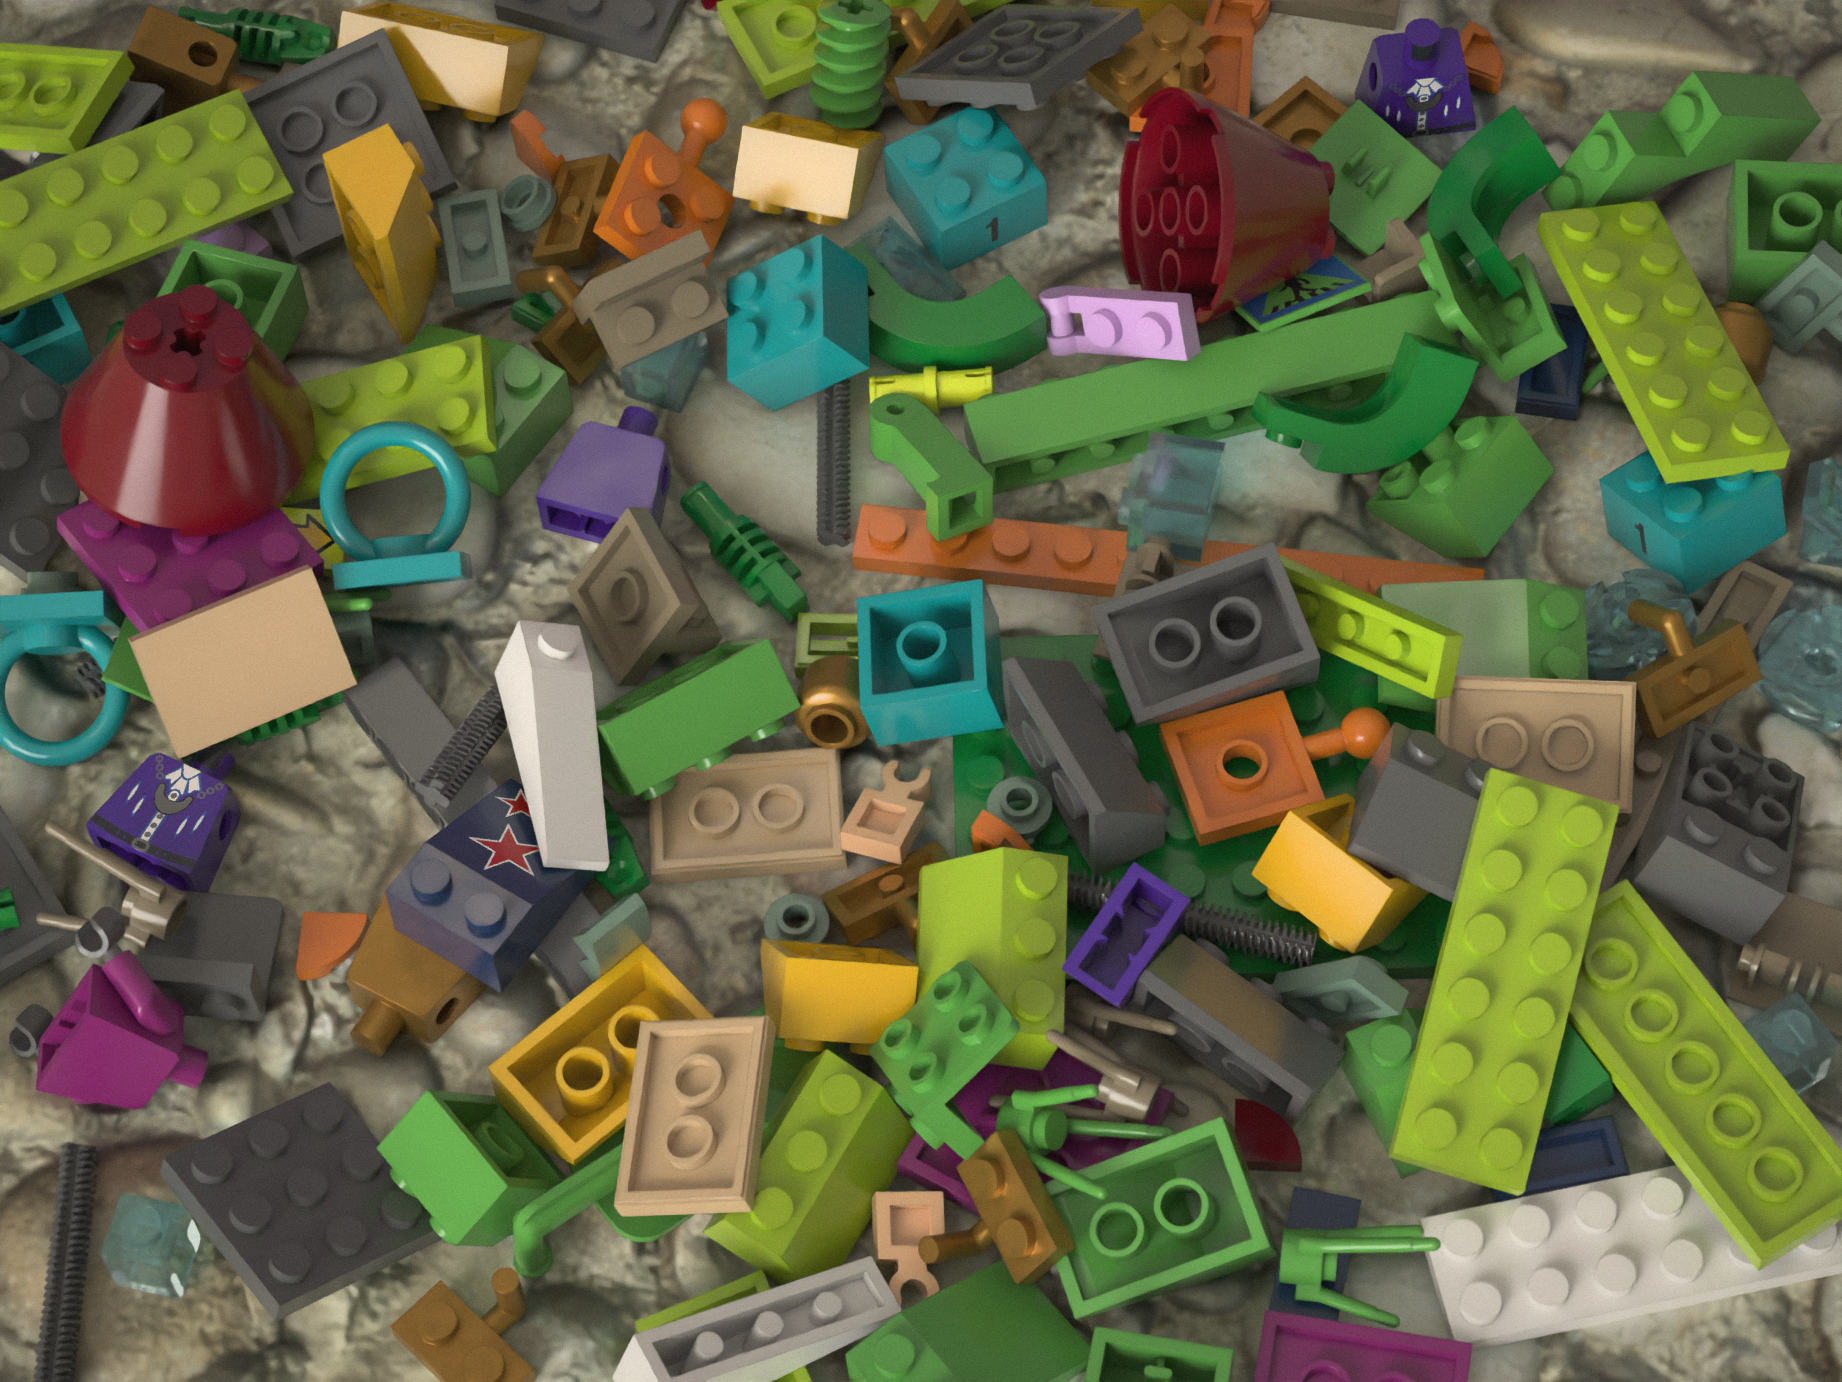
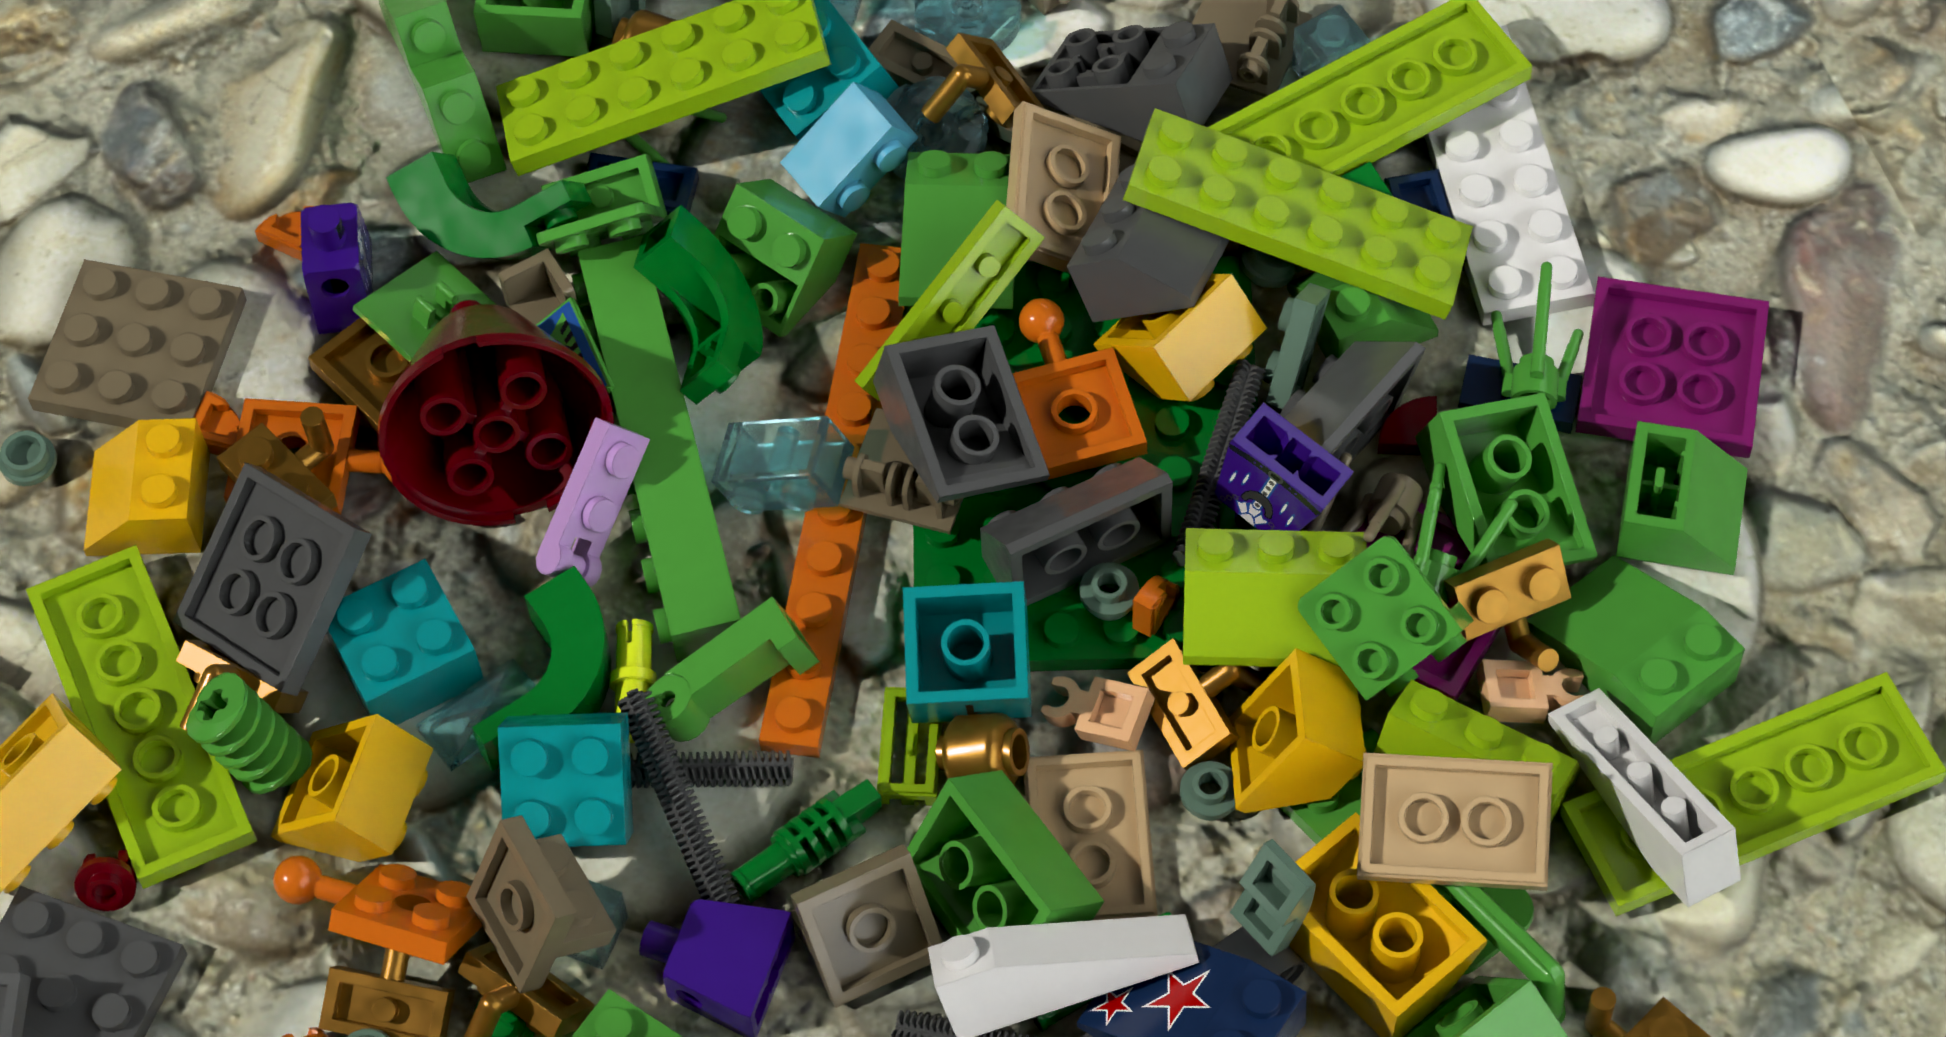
camera: 90 degrees left, 0 degrees up
none -> dark grey axle [618,688,741,904]
none -> medium azure brick [780,82,919,217]

